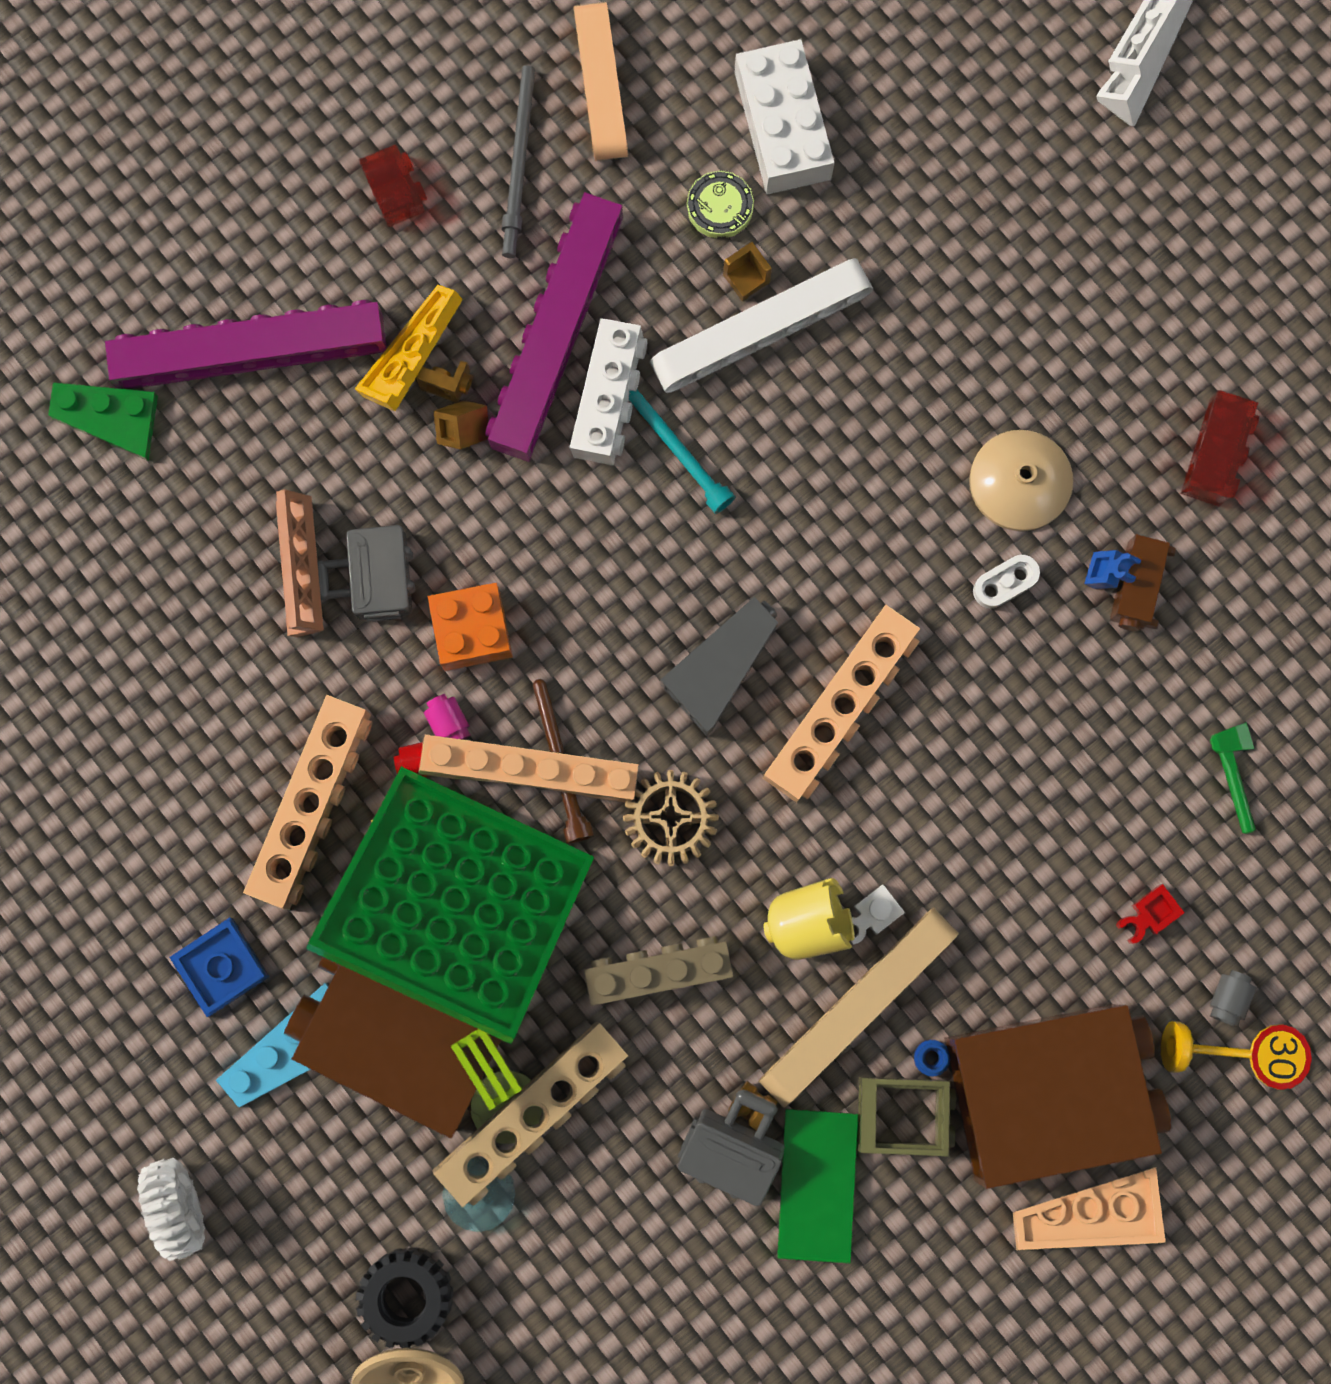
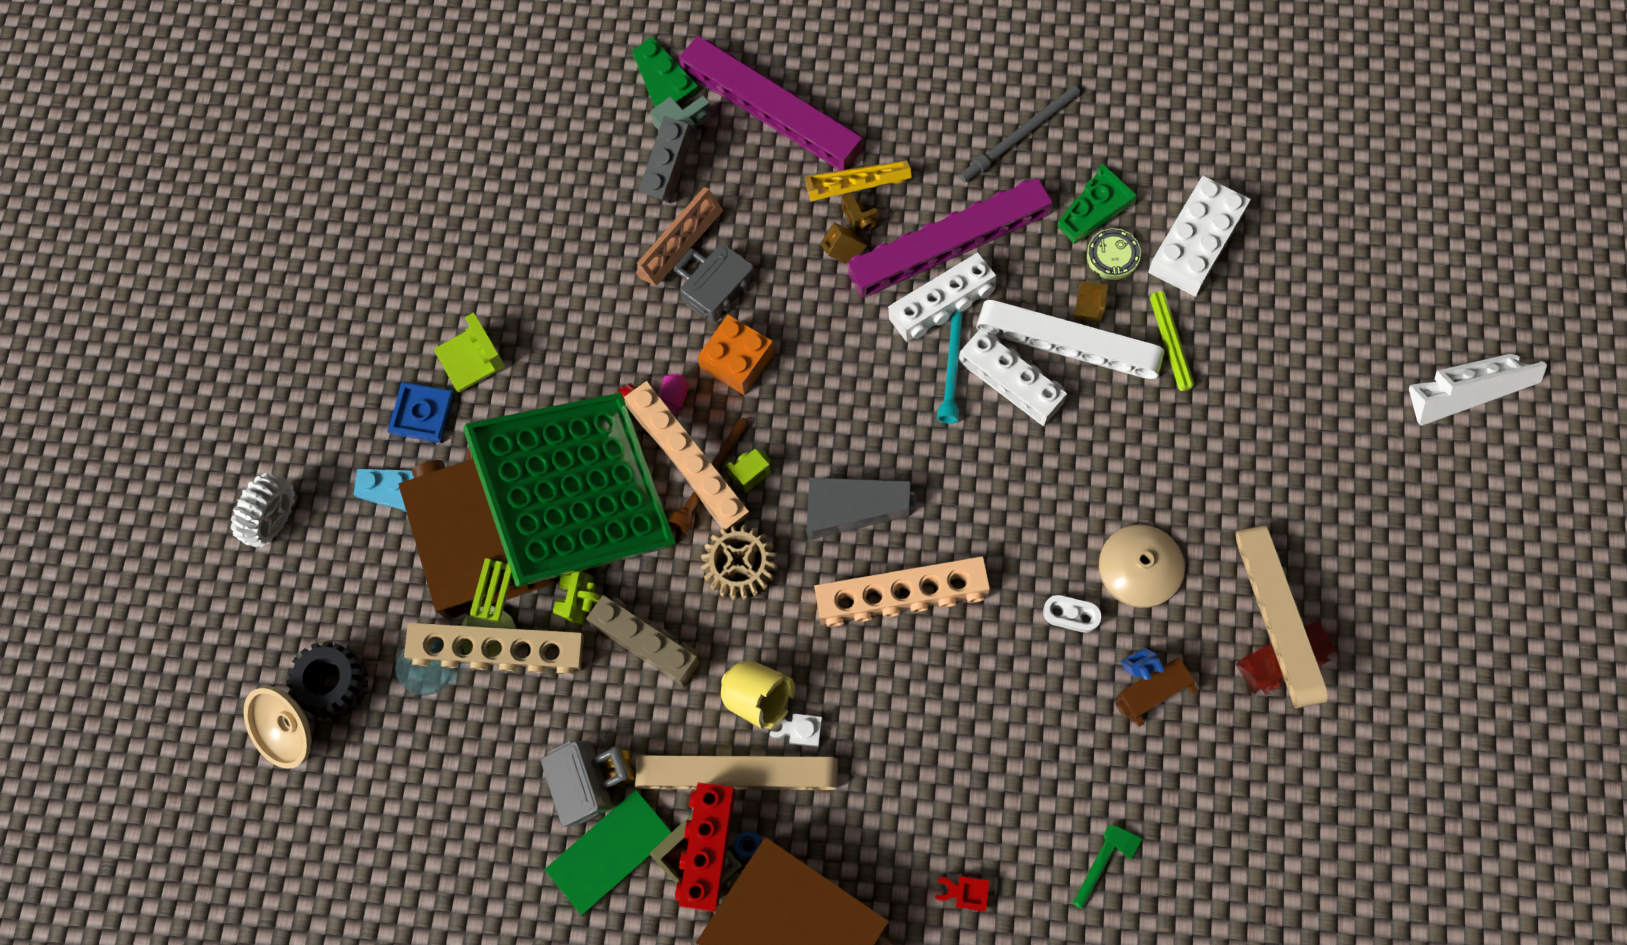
camera: 50 degrees right, 10 degrees down
light nougat brick [243,695,373,910] -> none
clear red brick [359,144,427,227] -> none
light nougat beam [574,2,628,161] -> none
none -> lime bracket [434,313,505,392]
none -> lime hips [553,570,601,625]
none -> dark grey brick [638,116,696,204]
none -> sand green brick [650,96,712,140]
none -> red brick [675,782,736,913]
none -> lime brick [726,449,771,493]
none -> white brick [959,328,1067,426]
none -> green wing [1058,163,1137,244]
none -> lime axle [1150,291,1194,391]
none -> tan beam [1236,525,1328,708]

